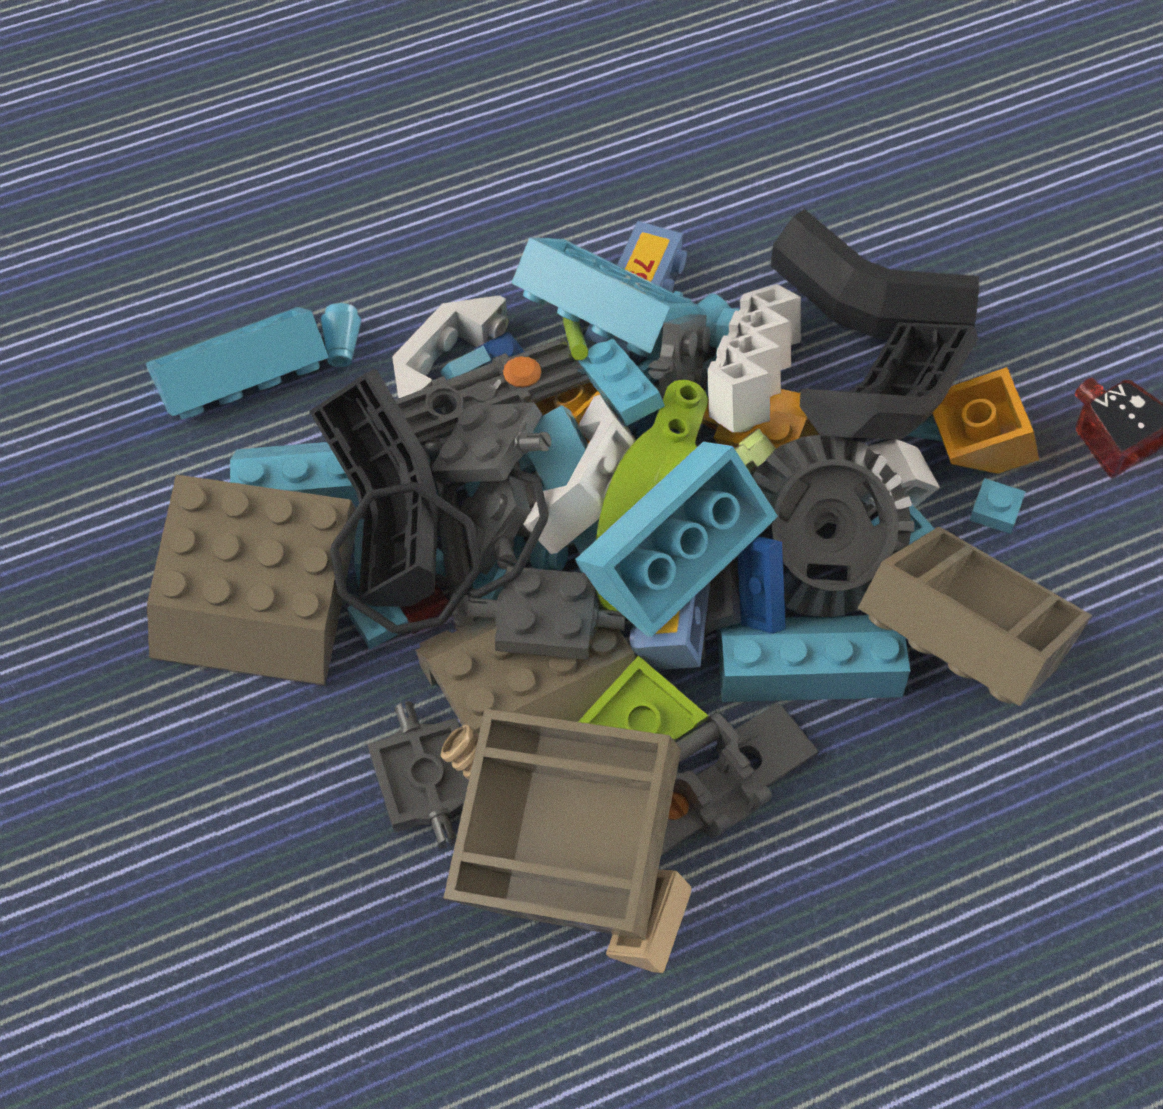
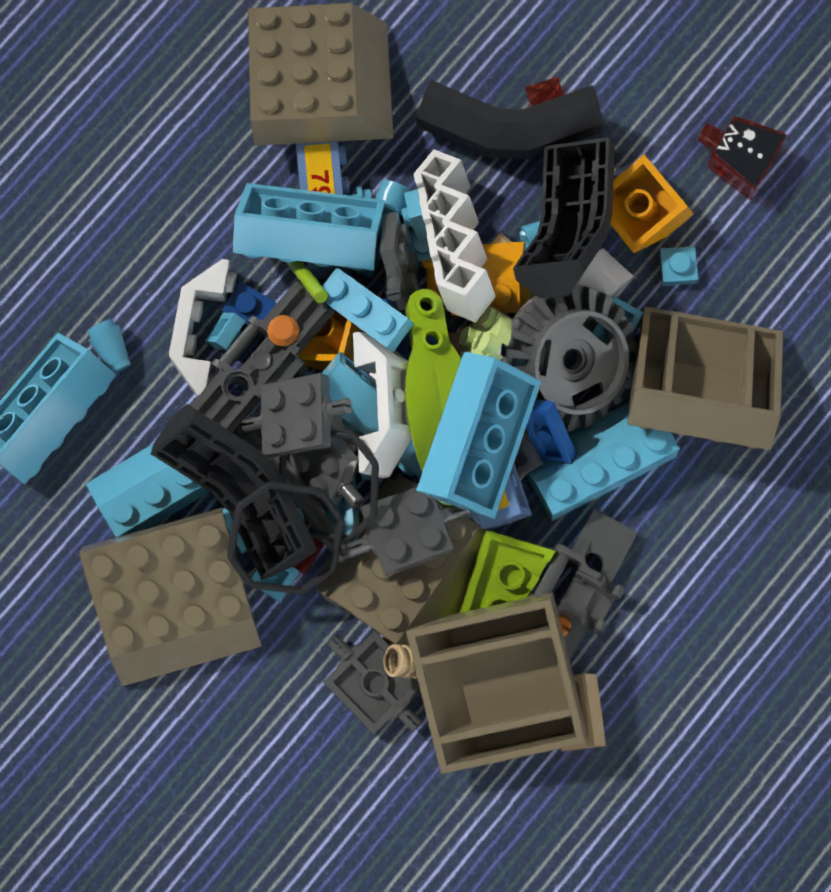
camera: 25 degrees left, 20 degrees up
none -> dark tan slope [248,3,393,146]

